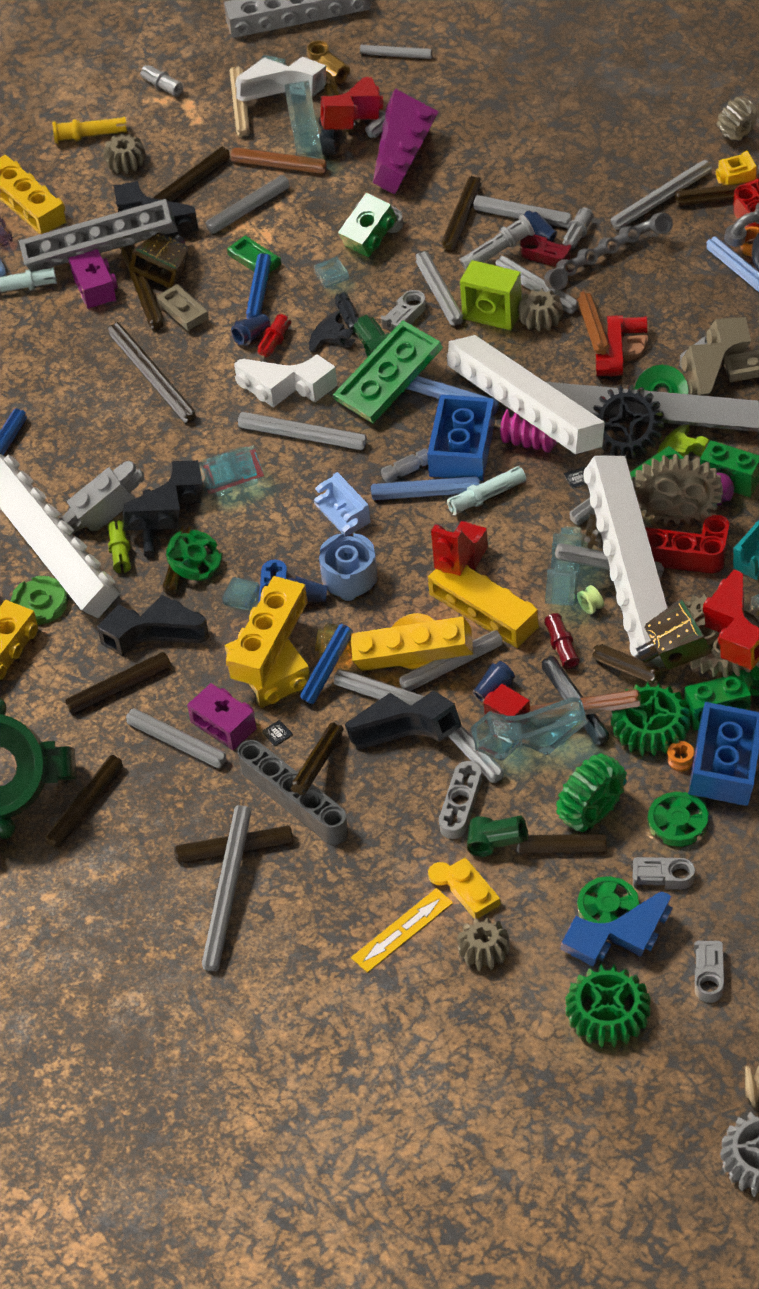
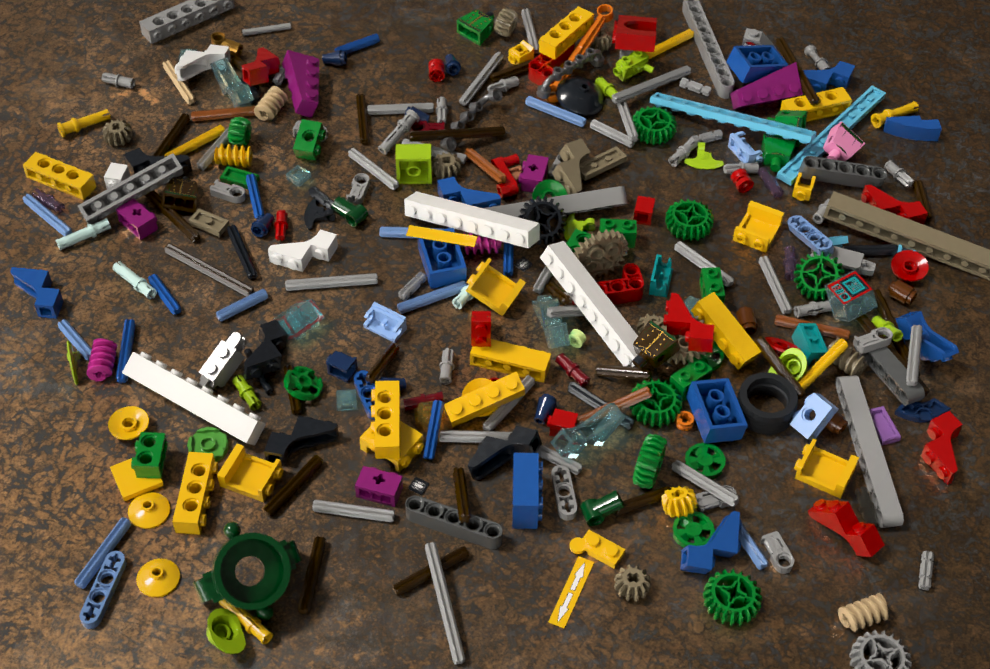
camera: 30 degrees left, 0 degrees up
medium blue brick [319,533,378,601] -> none
green plate [333,320,443,423] -> none
none -> white brick [104,163,130,189]
none -> light aqua pin [113,261,157,299]
none -> blue axle [148,274,181,315]
none -> yellow axle [164,125,225,156]
none -> light grey piece [210,179,246,204]
none -> yellow piece [214,143,253,167]
none -> medium blue axle [216,289,268,322]
none -> yellow panel [217,444,284,503]
none -> green gear [227,117,252,147]
none -> black axle [227,225,258,280]
none -> tan piece [254,86,288,121]
none -> dark blue cone [322,50,347,66]
none -> dark blue window [326,351,358,383]
none -> blue axle [334,34,380,54]
none -> dark brown axle [365,343,400,384]
none -> dark red pin [403,391,444,412]
none -> yellow sticker [406,225,478,247]
none -> dark brown axle [408,126,506,142]
none -> red wheel [428,59,445,82]
none -> blue arch [437,176,501,208]
none -> light grey axle [439,348,455,385]
none -> dark blue cone [445,54,461,75]
none -> green torso [457,10,495,45]
none -> yellow panel [466,258,526,317]
none -> light grey axle [487,76,519,92]
none -> blue axle [503,242,514,277]
none -> blue brick [512,453,543,529]
none -> magenta brick [518,154,549,193]
none -> yellow gear [661,485,697,518]
none -> light grey axle [672,460,739,507]
none -> medium blue axle [739,524,769,570]

